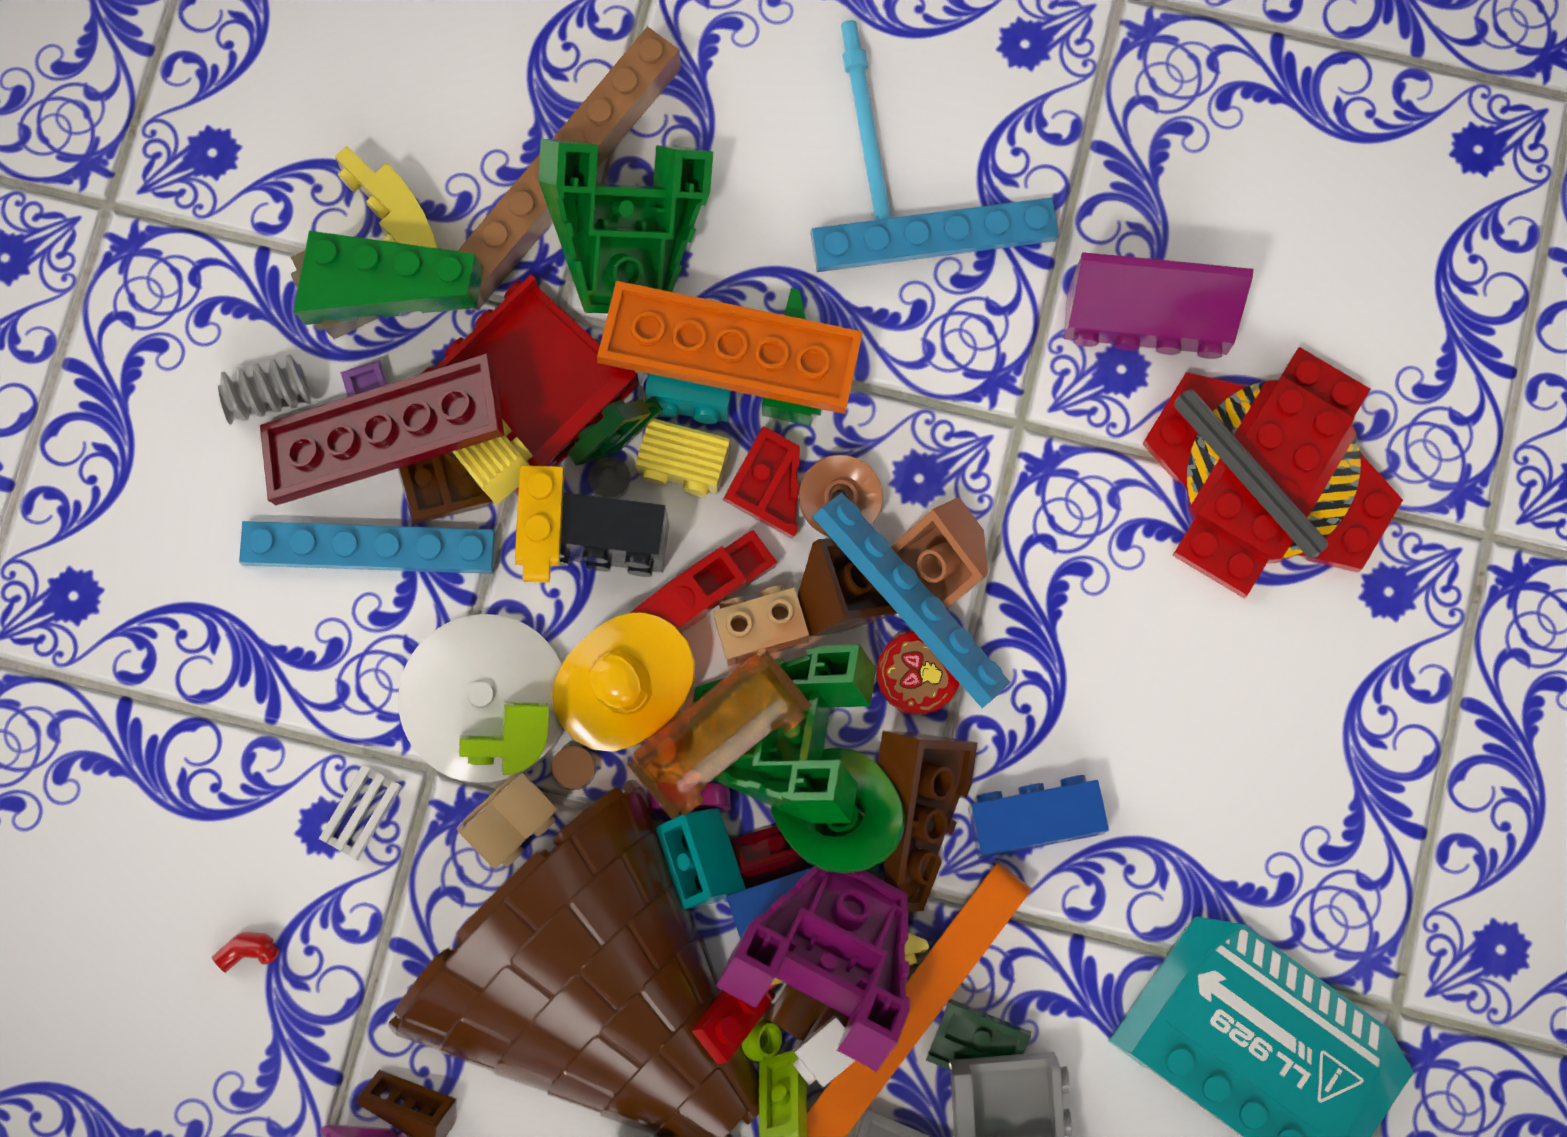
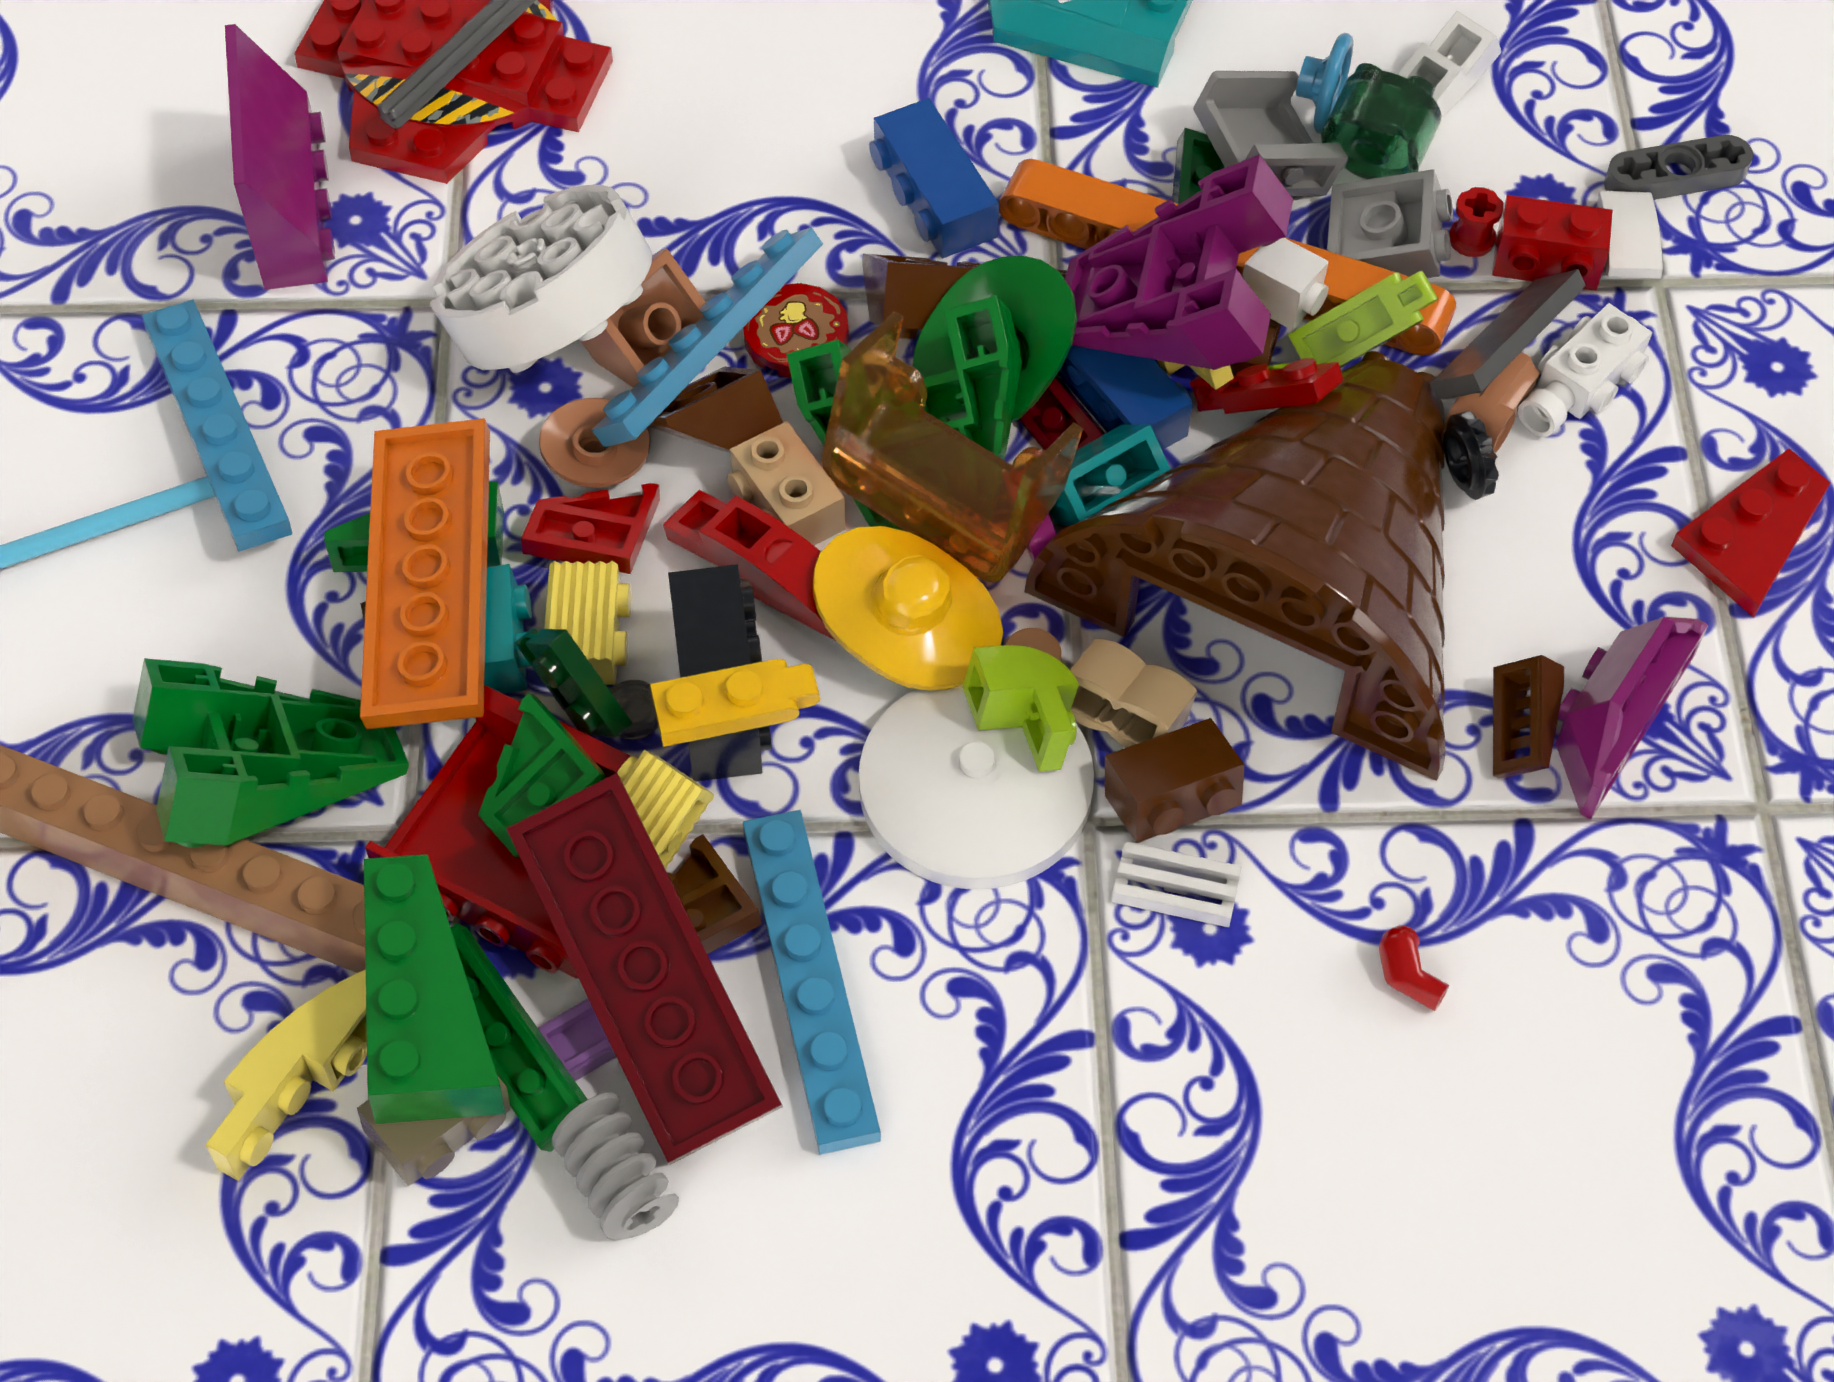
camera: 105 degrees left, 20 degrees down
none -> white brick [430,185,652,373]
none -> green tile [451,923,588,1152]
none -> green wing [478,693,608,859]
none -> reddish brown brick [1105,718,1244,843]

